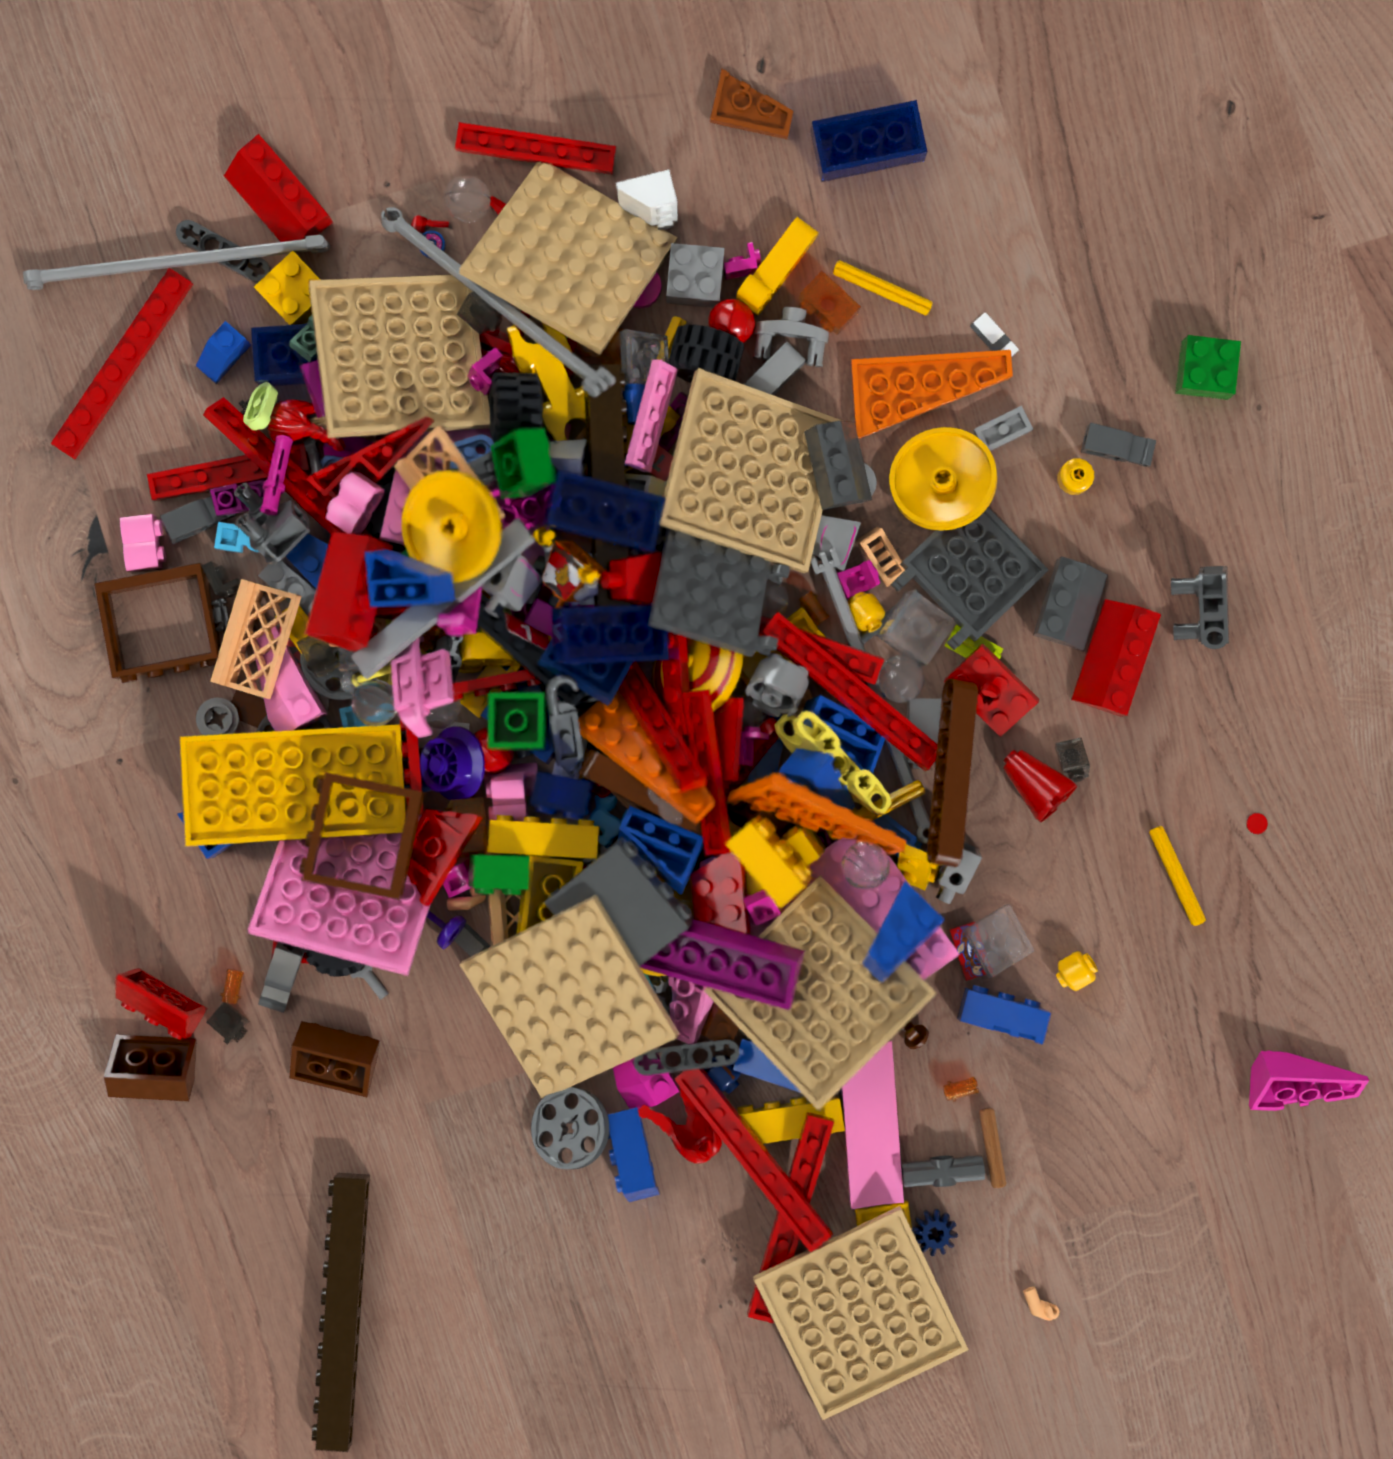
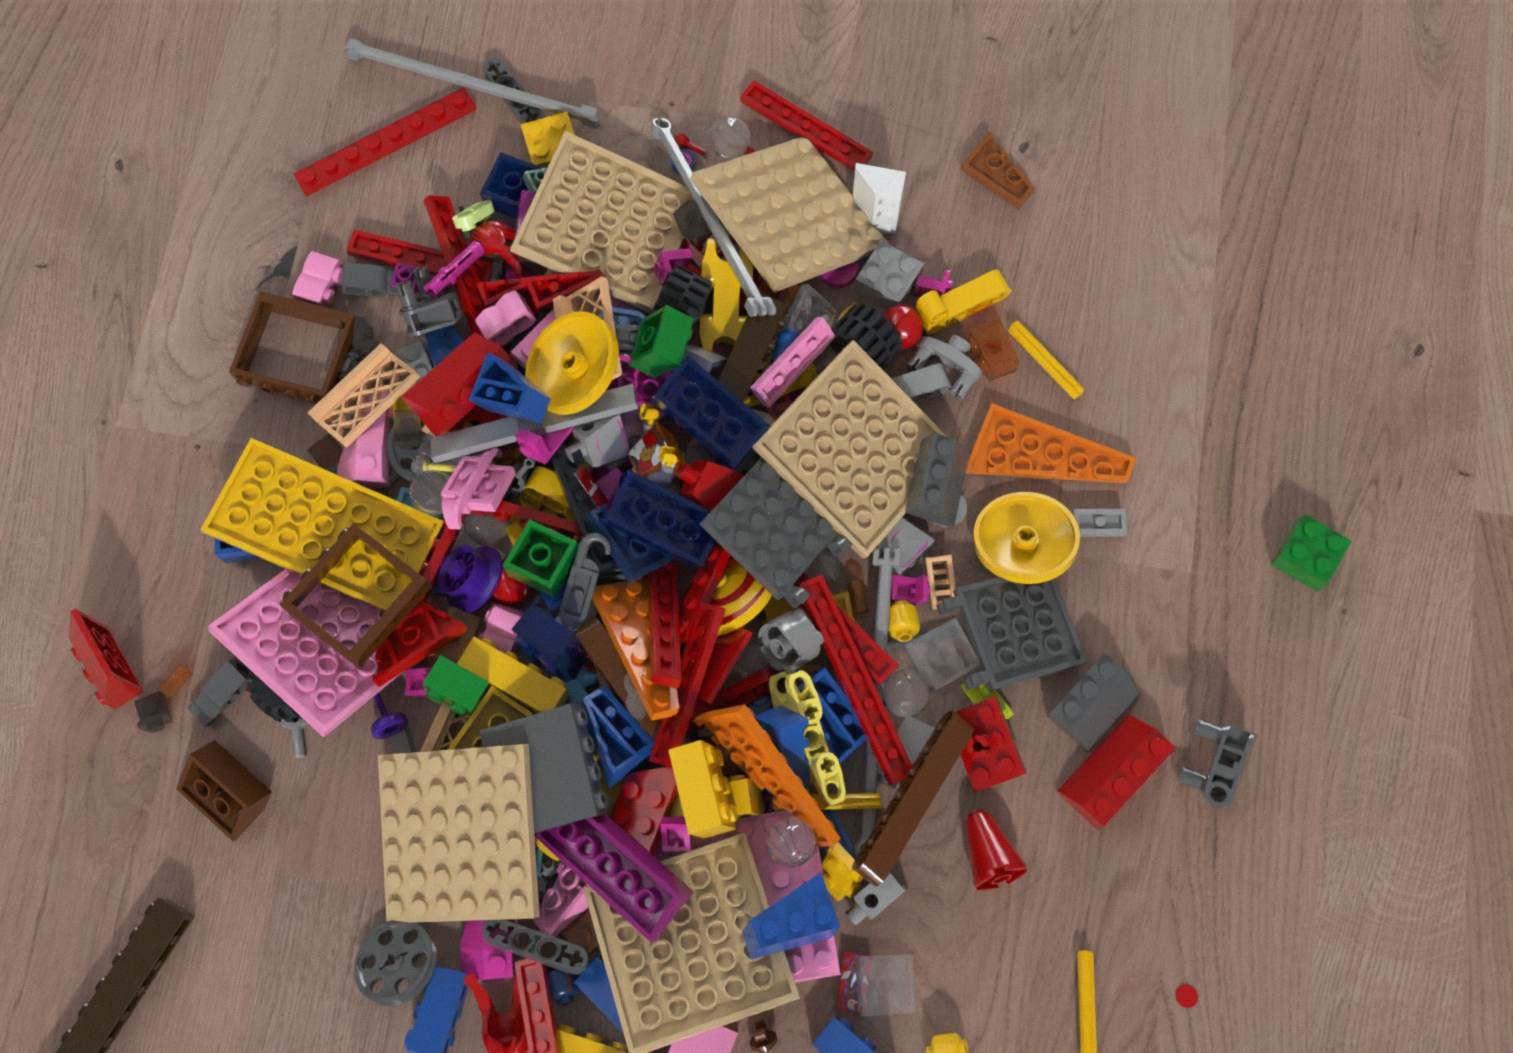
camera: 30 degrees right, 15 degrees down
reddish brown slope [104,1034,197,1101] -> none
blue slope [196,321,252,384] -> none
light grey gear [196,698,240,735] -> none
medium azure plate [214,522,259,553] -> none
red slope [224,134,333,254] -> none
light nougat arm [447,888,486,911] -> none
dark pink bracket [739,727,769,767] -> none
clear blue brick [810,100,928,182] -> none
white sticker [970,313,1019,357] -> none
clear smoke bracket [1055,737,1090,783] -> none
yellow head [1057,458,1094,495] -> none
dark grey piece [1080,423,1156,467] -> none

